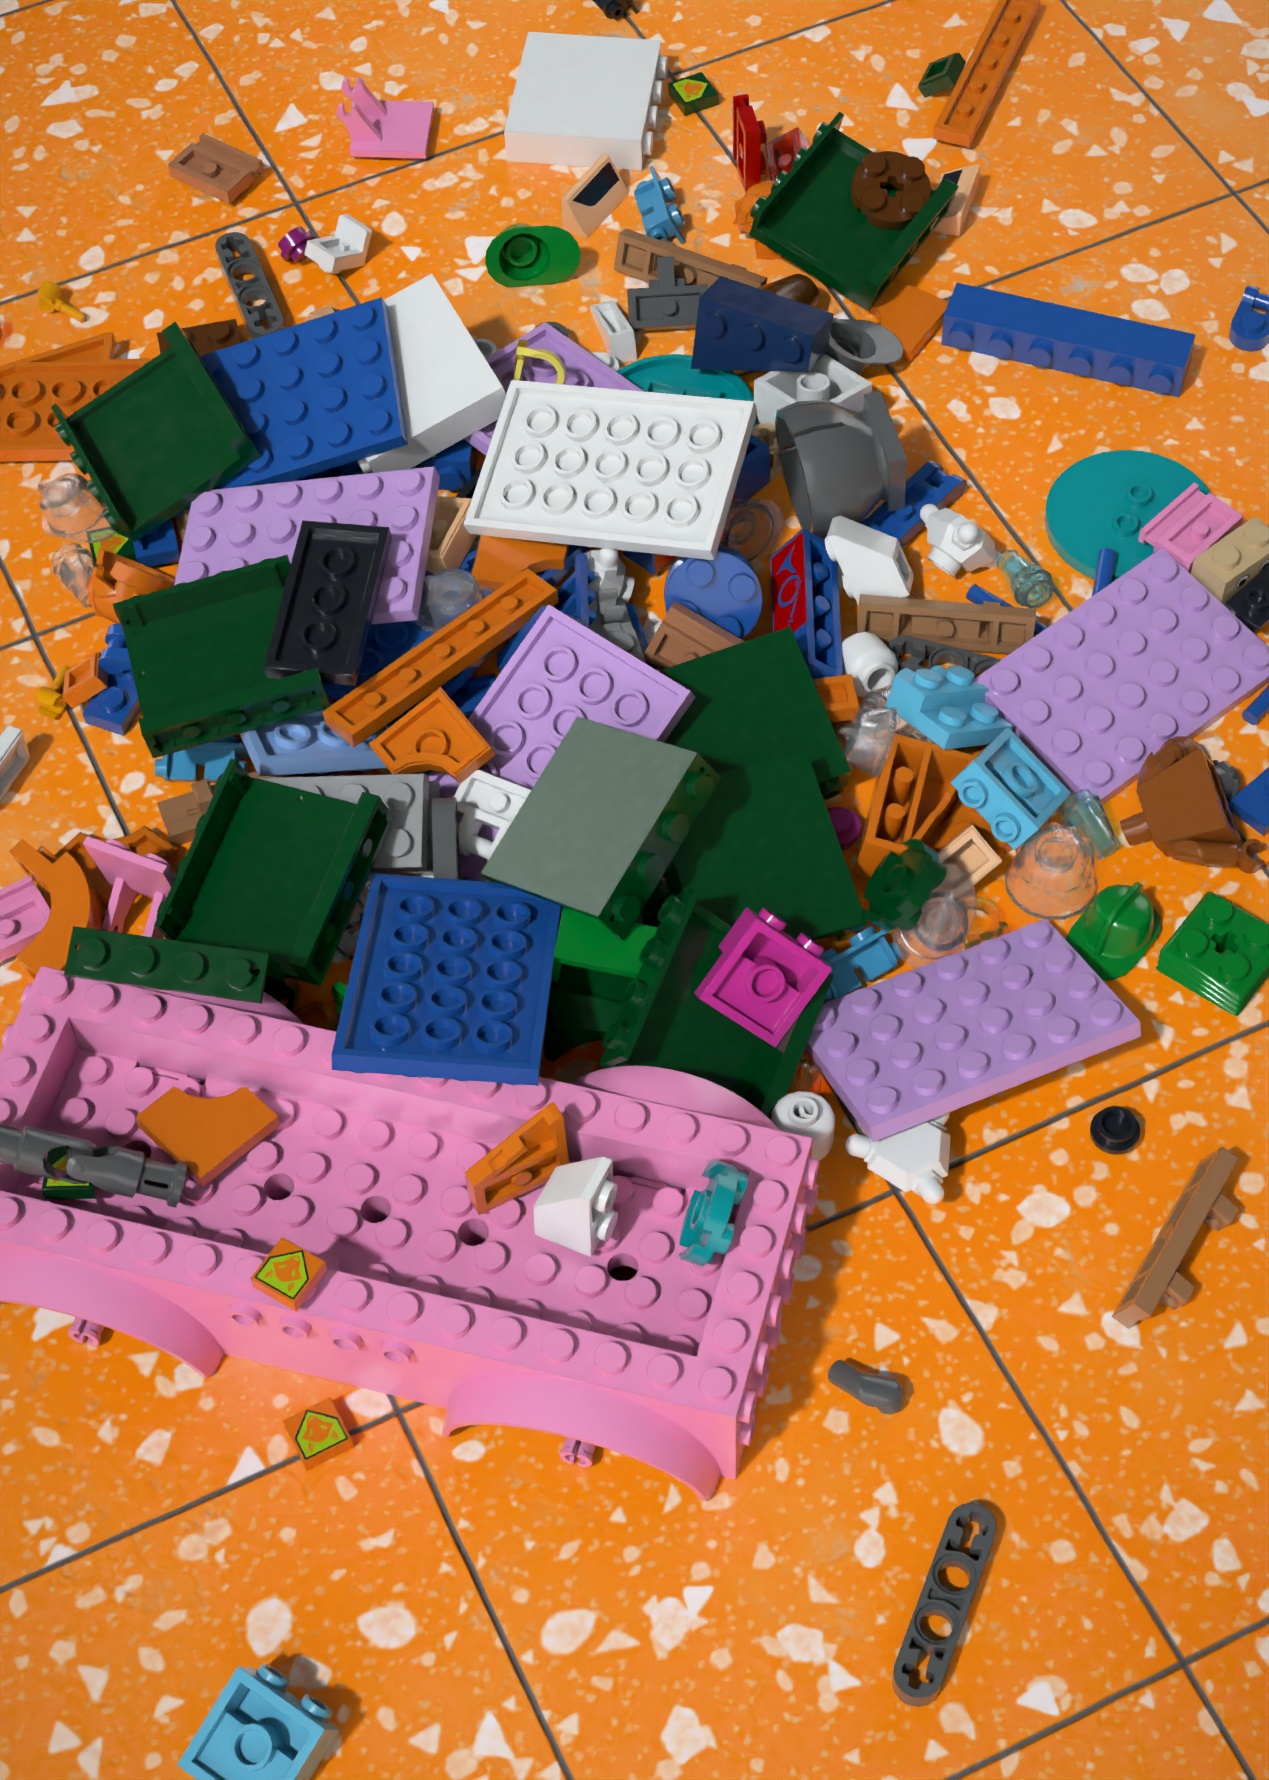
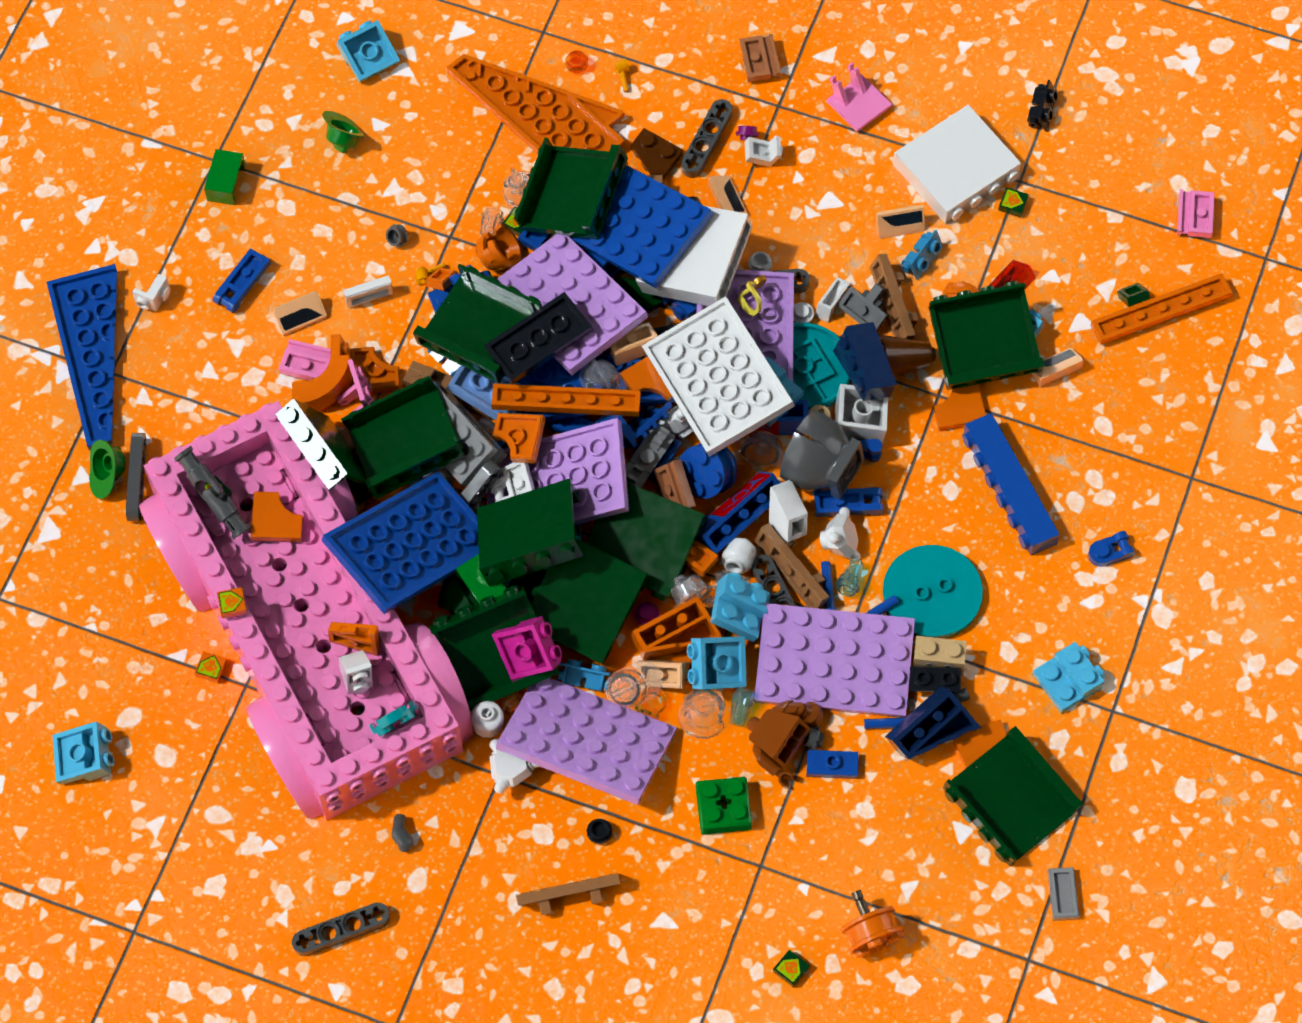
camera: 45 degrees right, 10 degrees up
green piece [485,223,581,287] -> none
red plate [733,94,767,193] -> none
dark grey piece [825,318,903,375] -> none
reddish brown plate [850,151,931,230] -> none
dark green plate [862,839,947,931] -> none
green piece [1065,882,1161,981] -> none
bright pink plate [1138,482,1244,573] -> none

